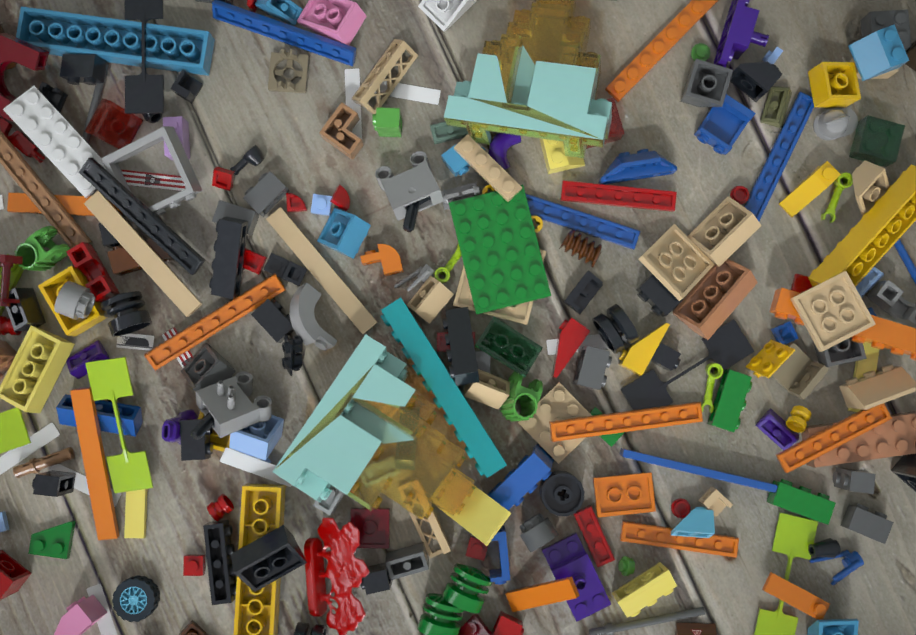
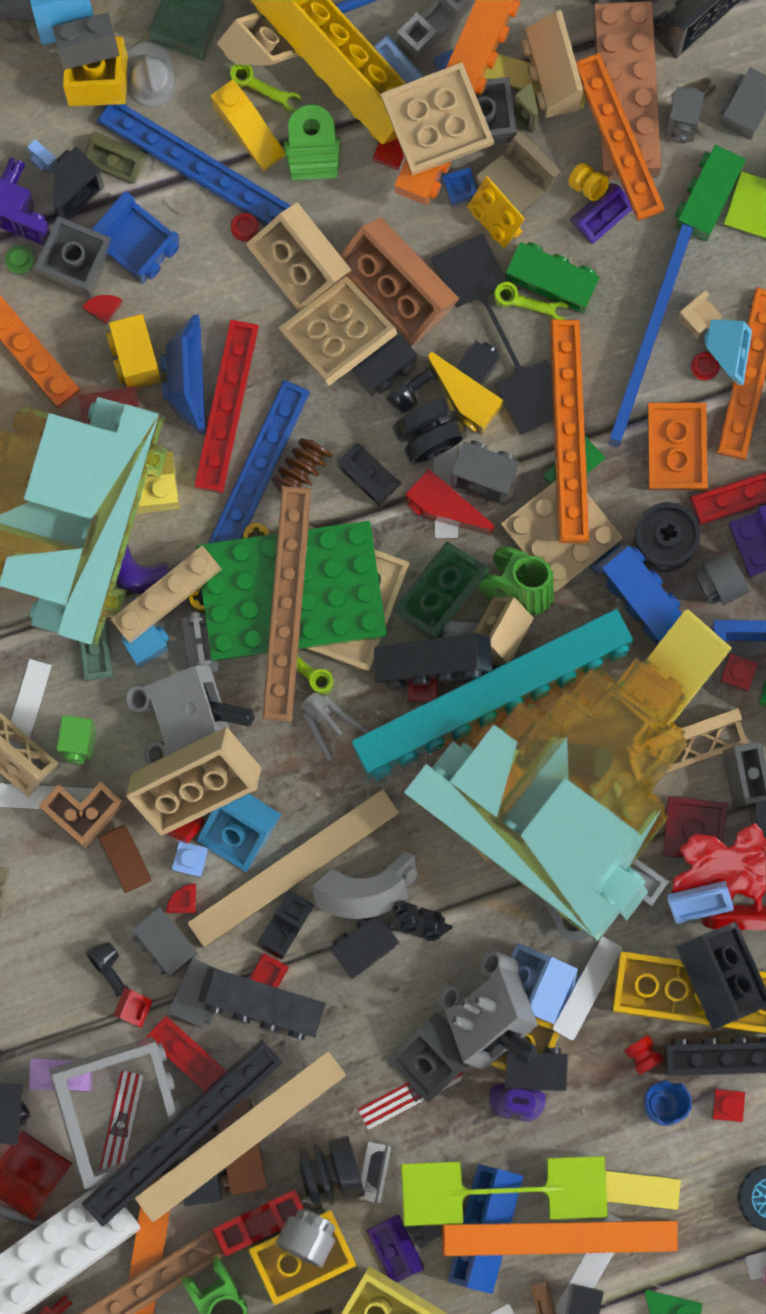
camera: 90 degrees left, 5 degrees down
orange tile [144,273,286,371] -> none
orange brick [360,244,404,276] -> none
tan brick [407,275,454,324] -> none
none -> dark grey brick [52,12,120,70]
none -> red tile [82,295,123,325]
none -> reddish brown slope [98,824,152,894]
none -> yellow brick [106,314,162,391]
none -> tan brick [126,726,261,836]
none -> red plate [146,1016,226,1091]
none -> medium nougat tile [262,486,311,722]
none -> bright green piece [283,105,341,181]
none -> black bar [386,366,437,414]
none -> olive slope [514,82,538,133]
none -> blue hair [643,1080,692,1126]
none -> light blue tile [668,881,734,924]

